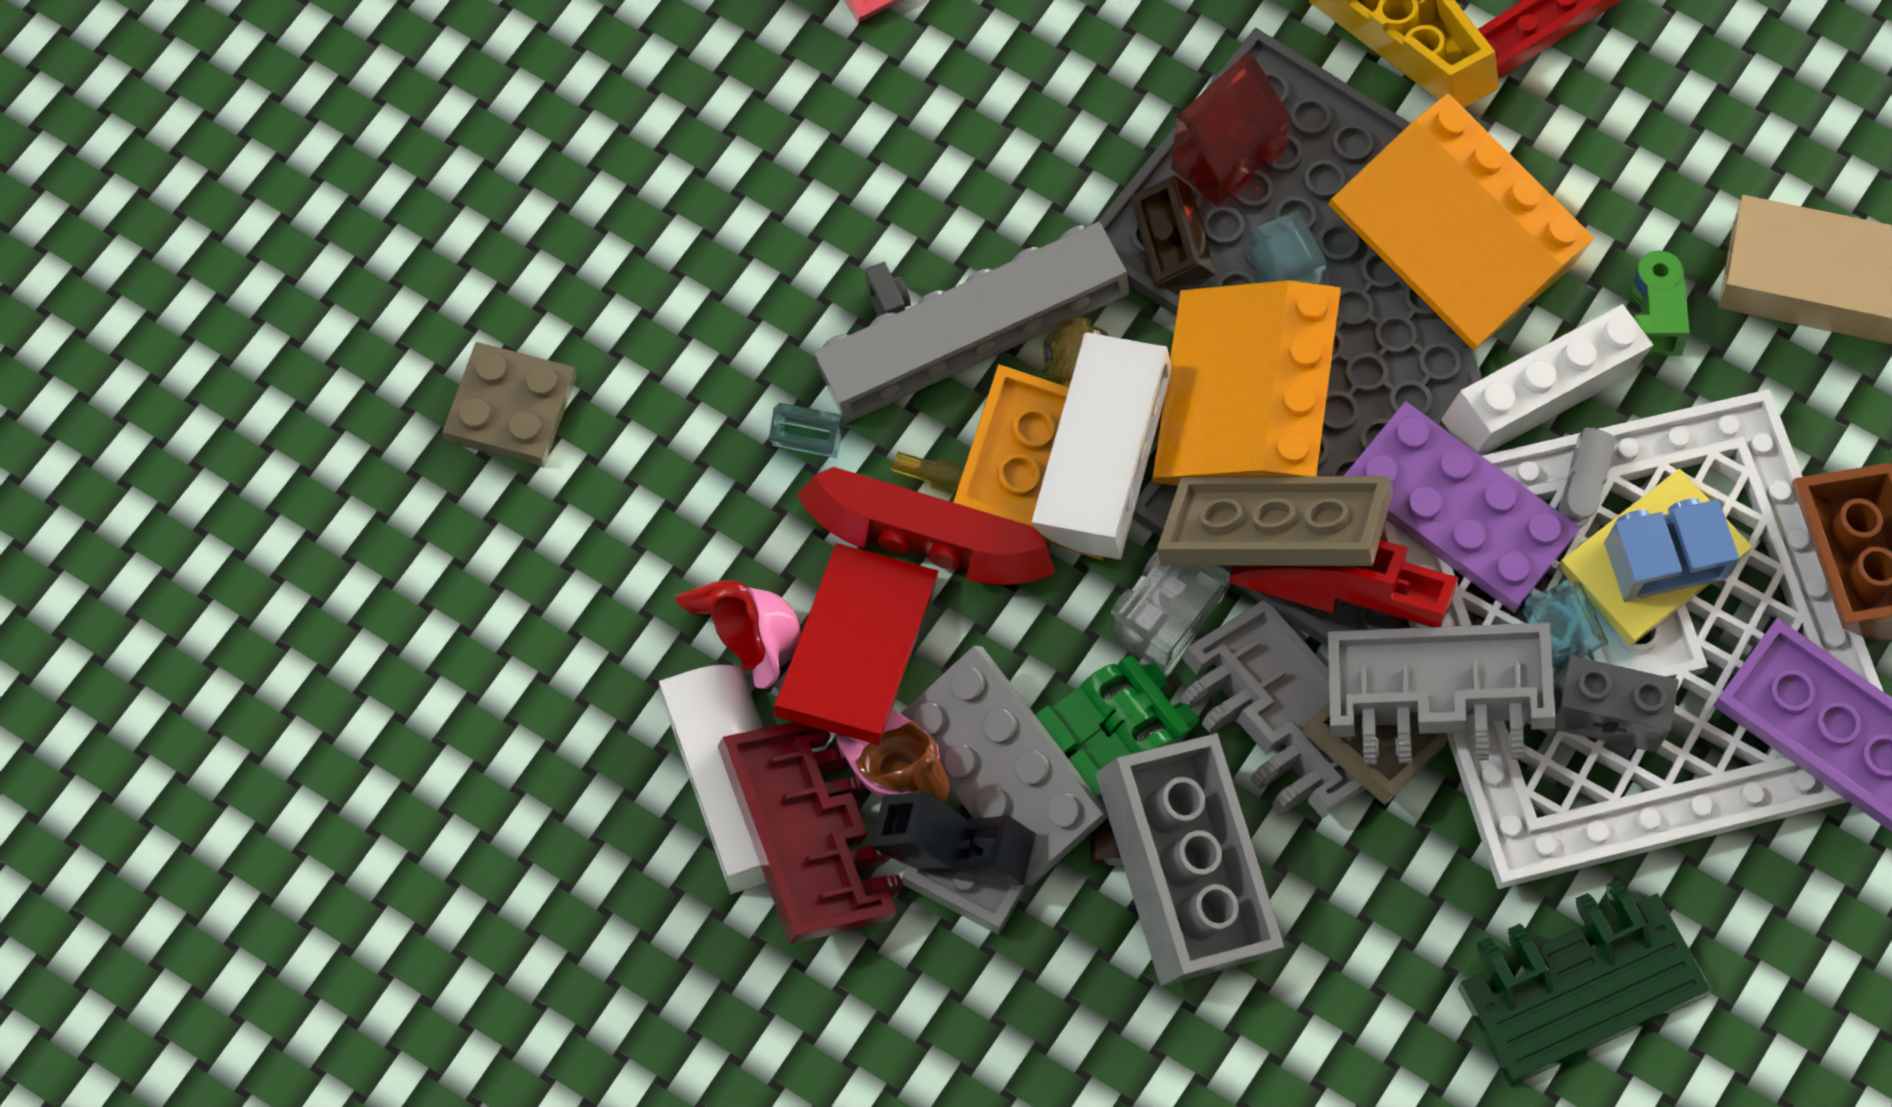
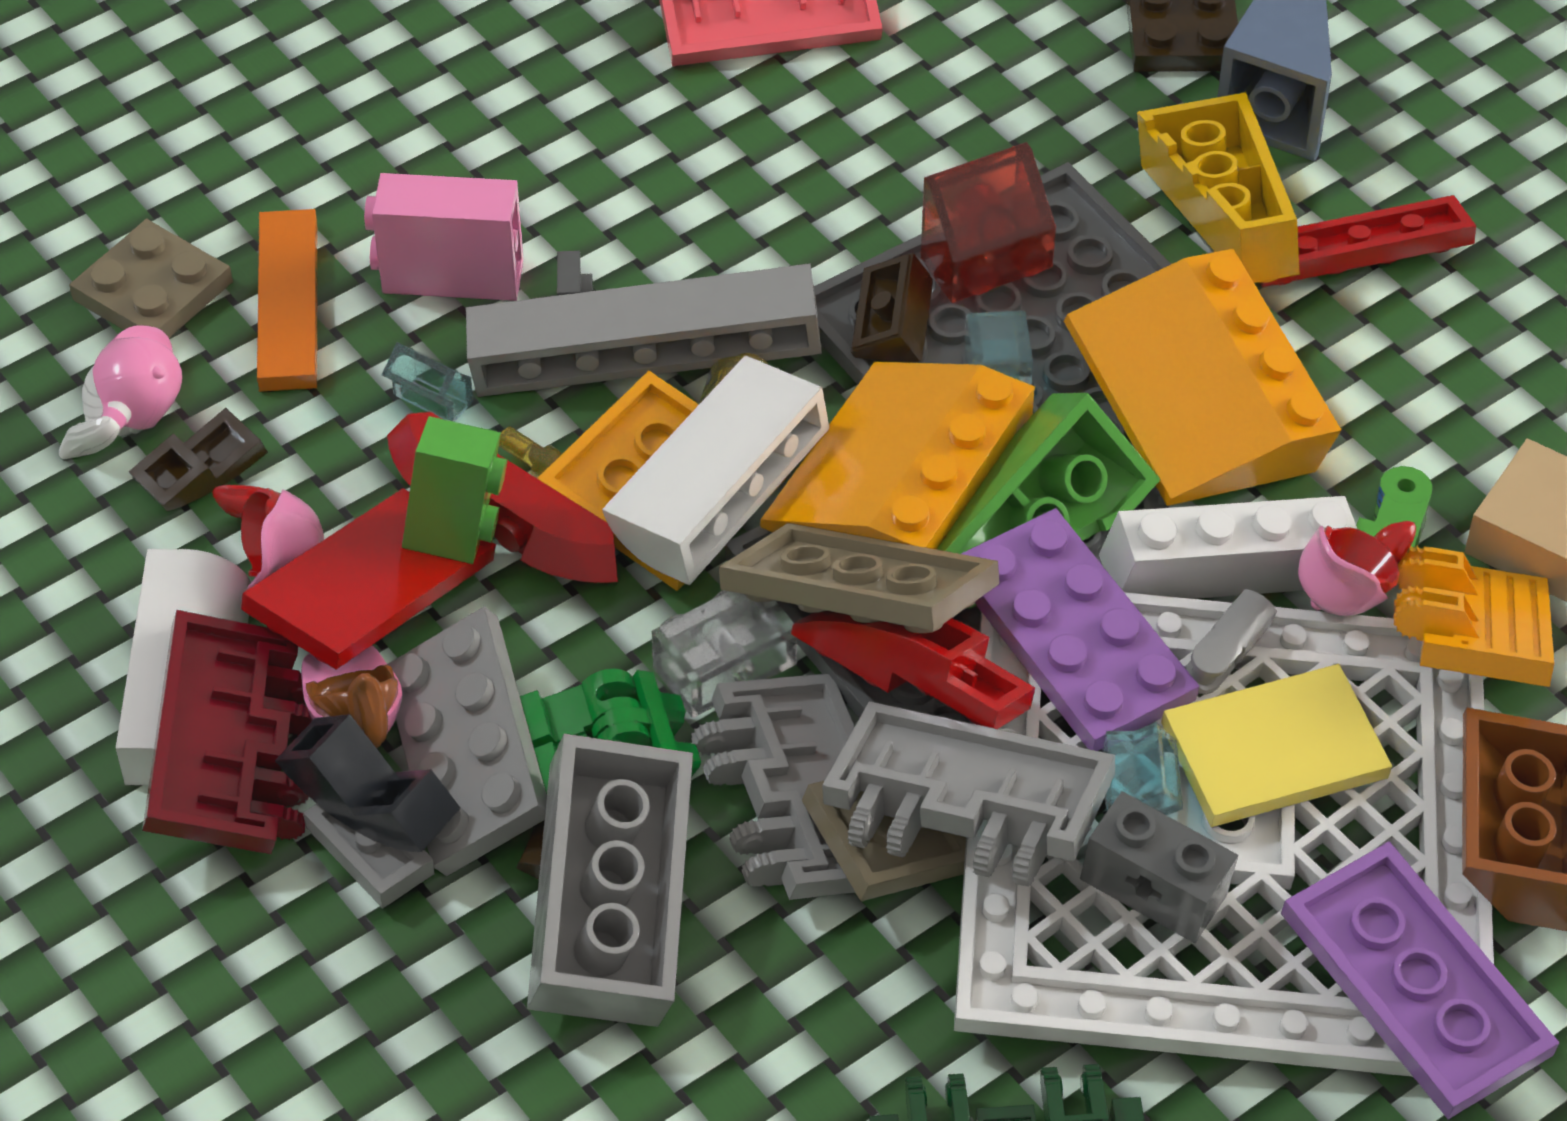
camera: 20 degrees right, 15 degrees down
medium blue piece [1604,498,1740,602] -> none
none -> bright pink hair [59,326,182,459]
none -> dark brown slope [129,408,268,511]
none -> orange tile [257,209,317,392]
none -> bright pink brick [364,173,524,301]
none -> bright green brick [402,416,507,564]
none -> bright green wedge [937,393,1161,609]
none -> hair [1298,521,1416,616]
none -> light orange hinge [1393,545,1554,687]

